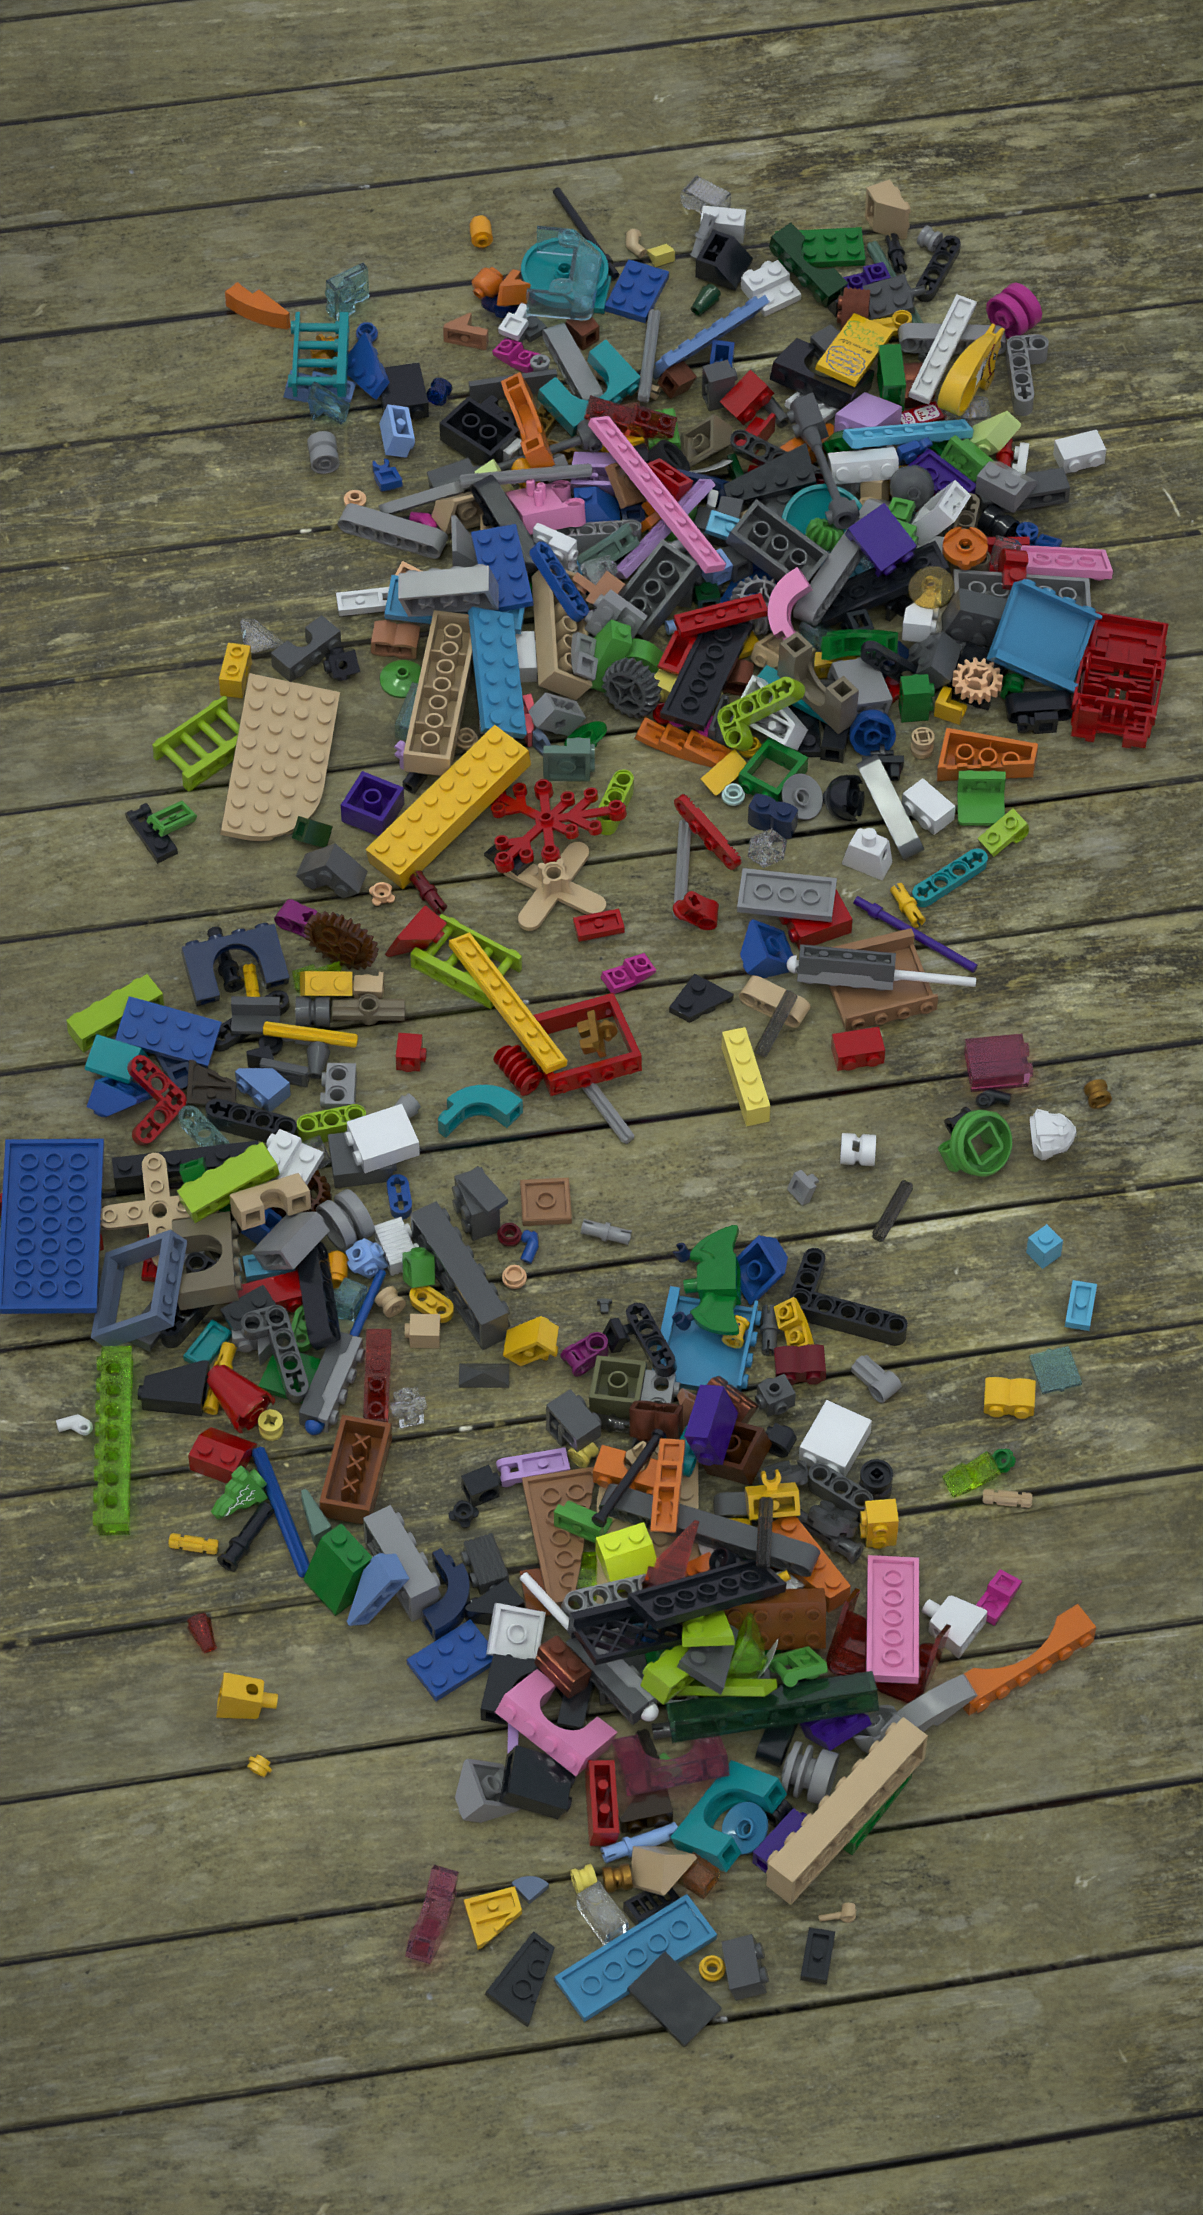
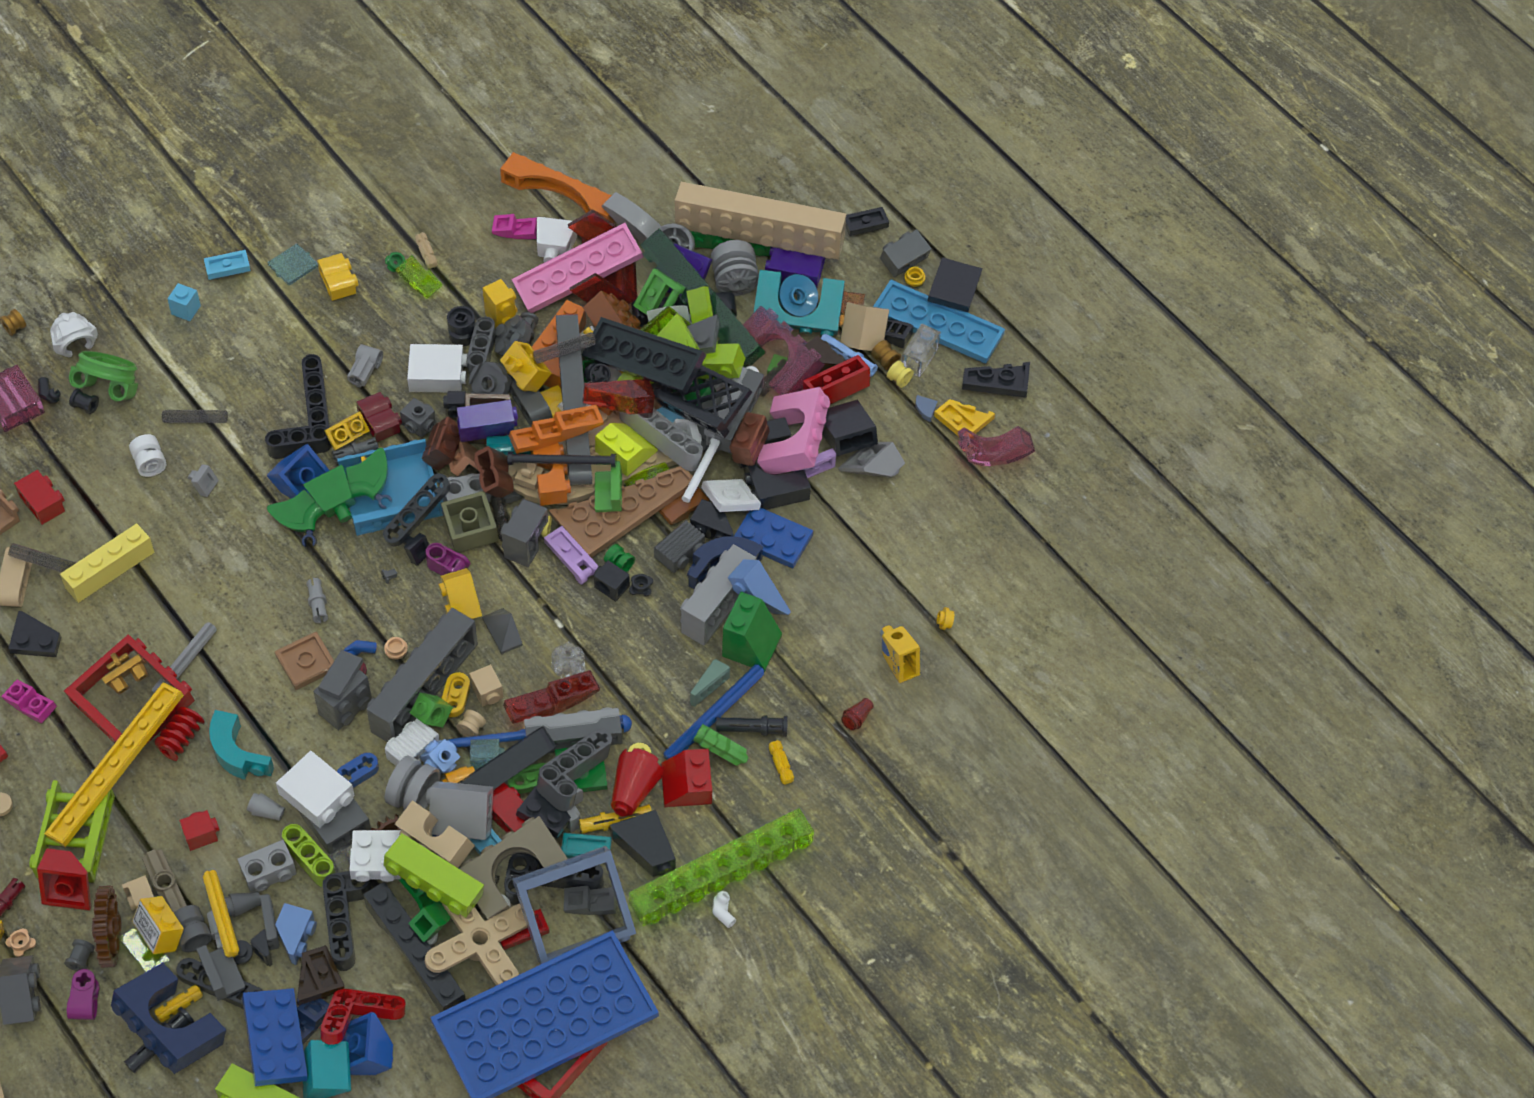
camera: 120 degrees left, 0 degrees up
clear light blue beam [178,1105,230,1147] -> none
dark orange brick [319,1415,392,1524] -> none
none -> green wheel [604,544,635,572]

